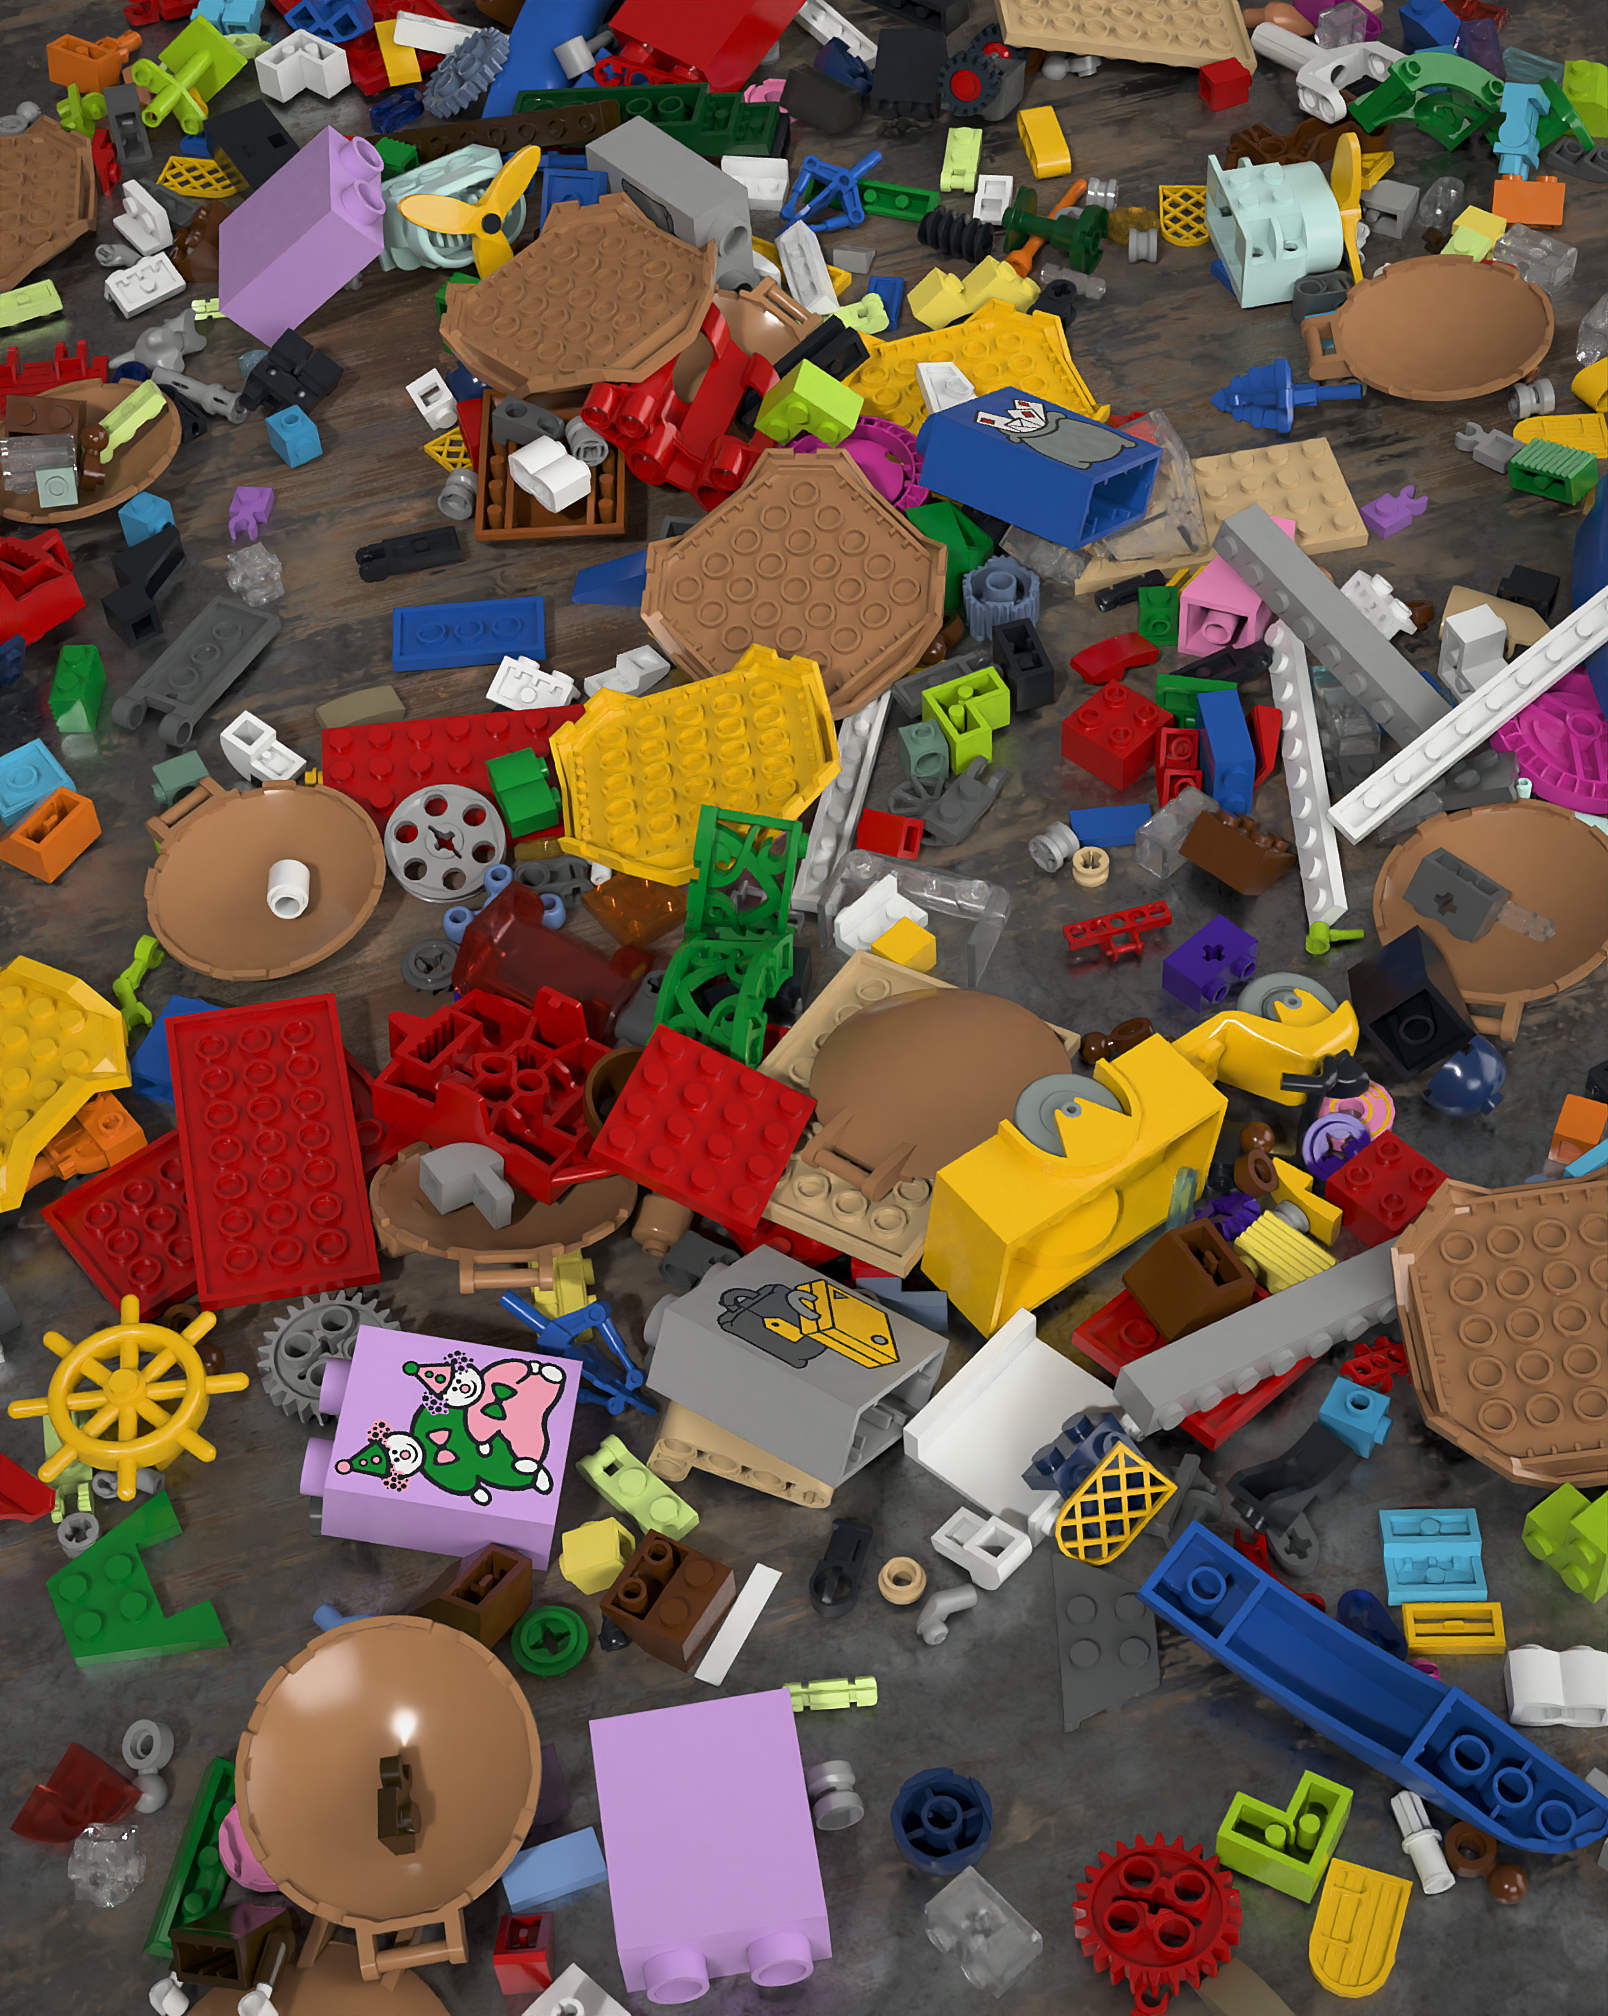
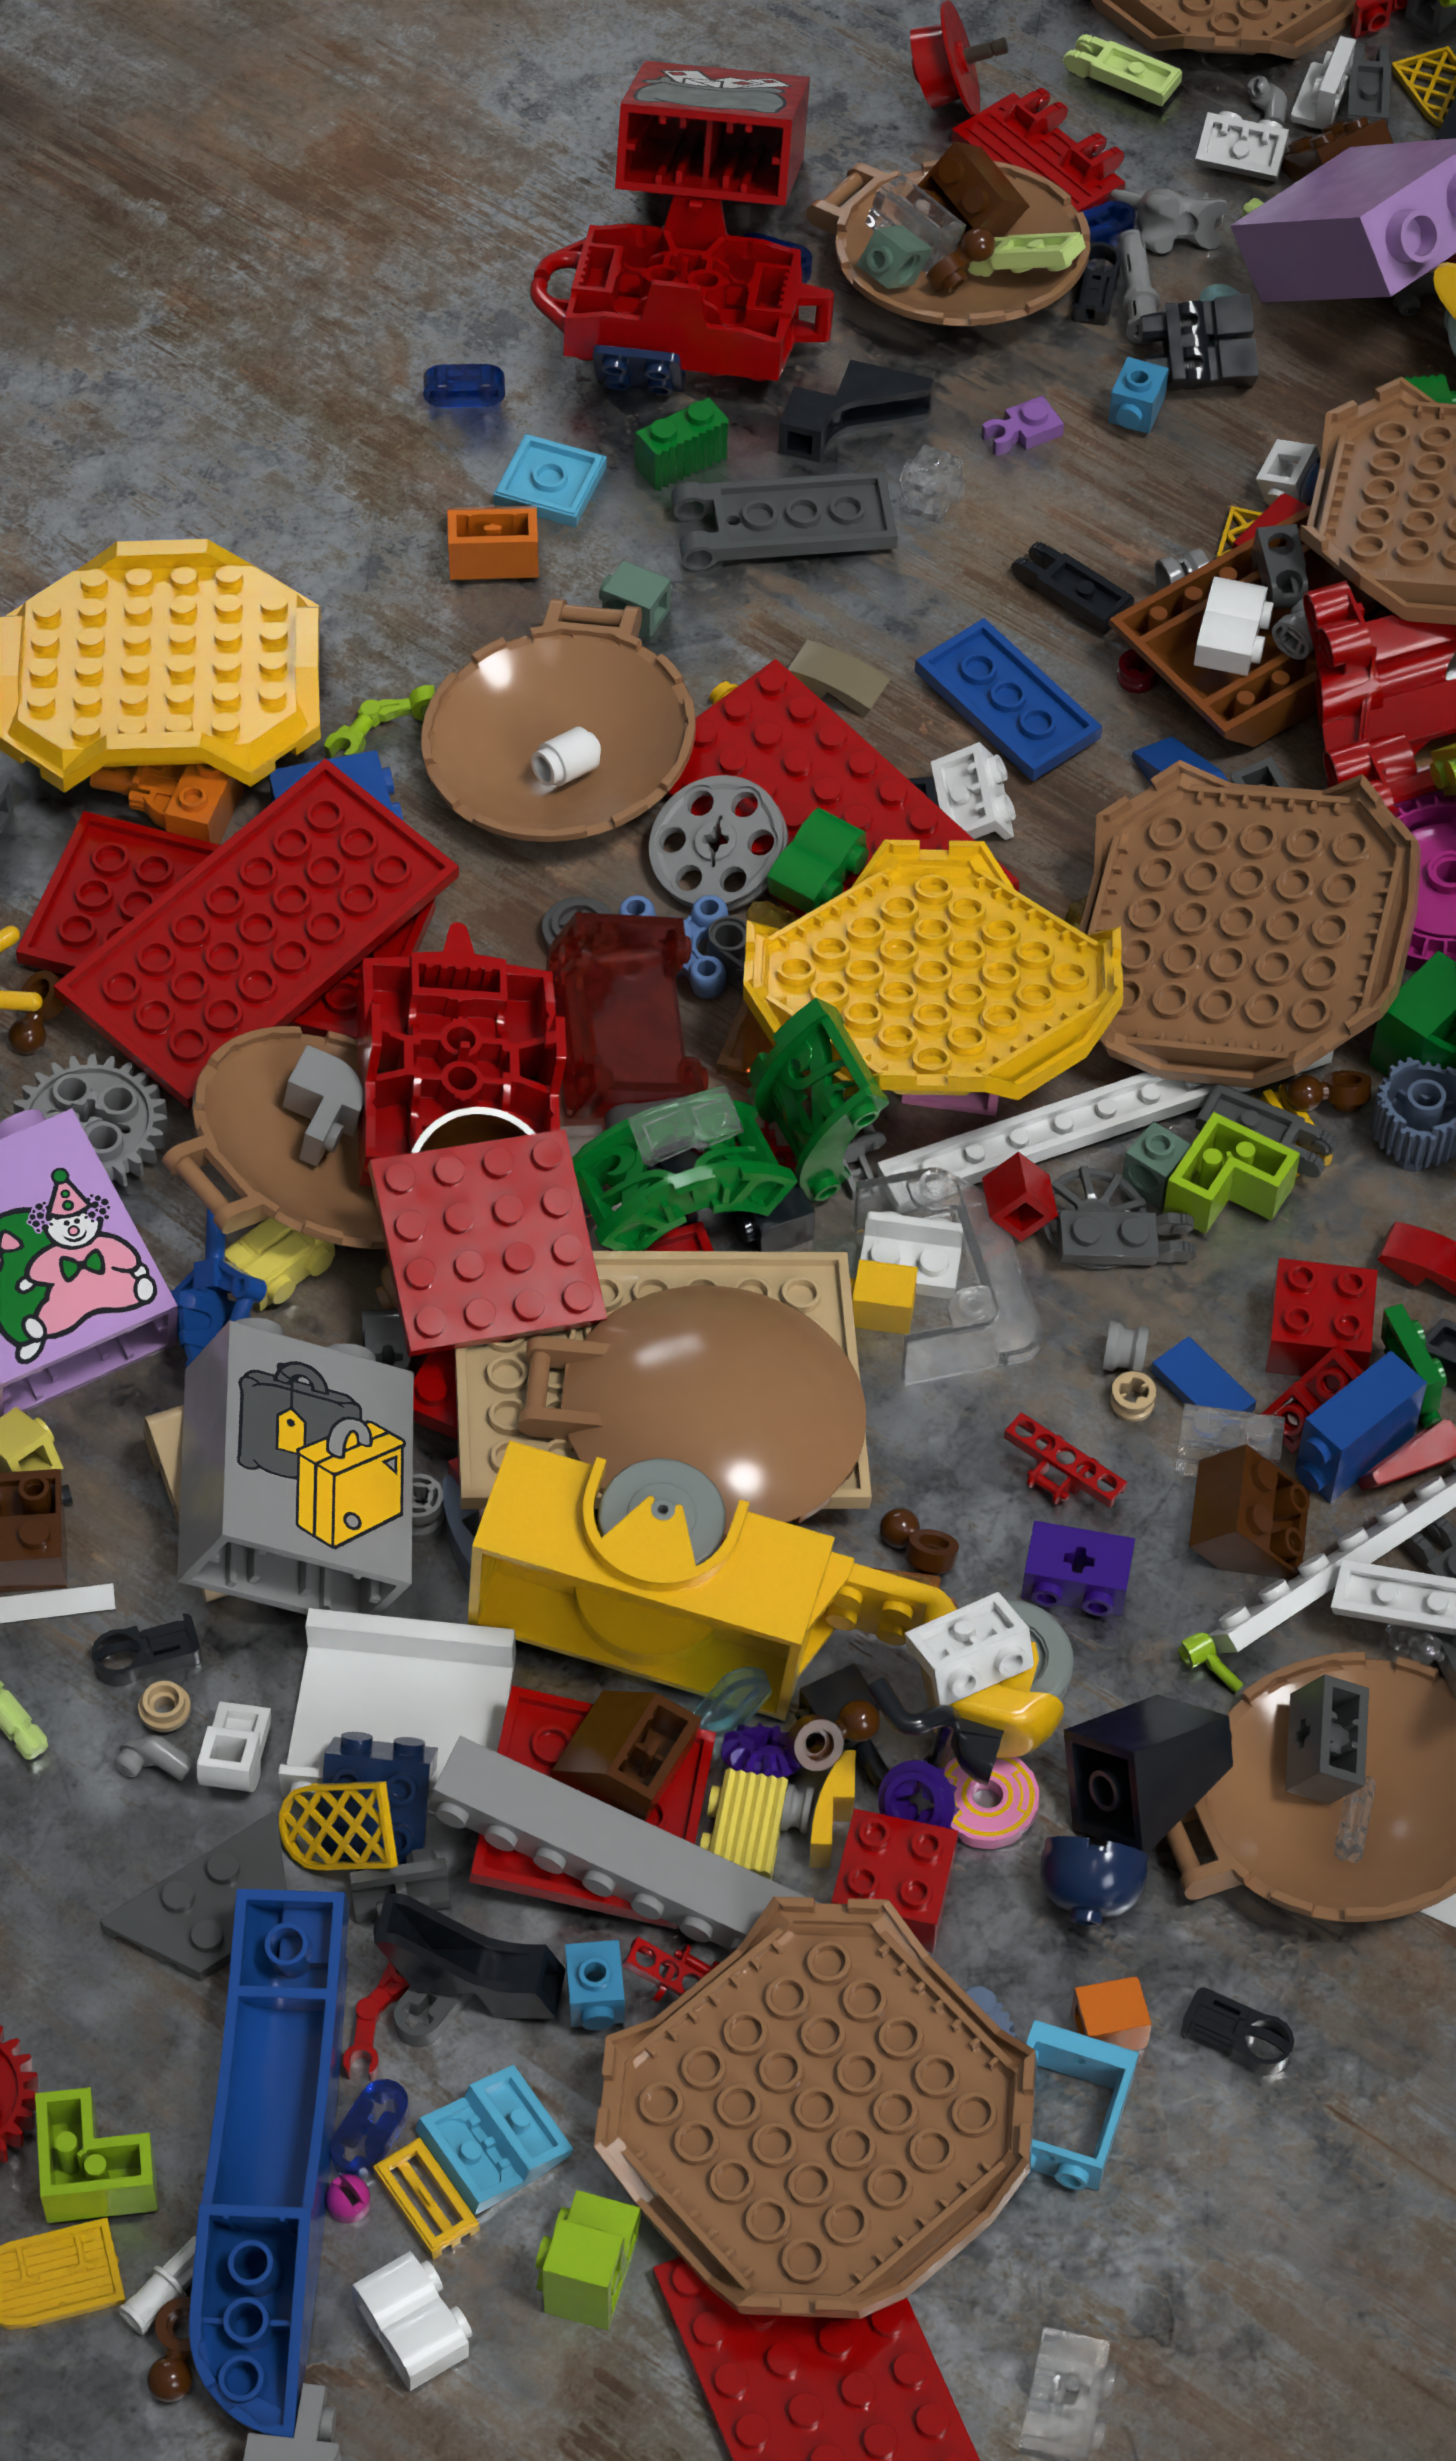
camera: 50 degrees right, 5 degrees up
dark azure brick [118,491,176,546] -> none
white brick [220,710,307,782] -> none
yellowish green plate [576,1434,699,1541] -> none
white slope [583,645,671,698] -> none
black brick [992,618,1054,712] -> none
none -> clear slope [628,1086,744,1167]
none -> white bracket [905,1592,1034,1705]
none -> dark red bush [1117,649,1157,694]

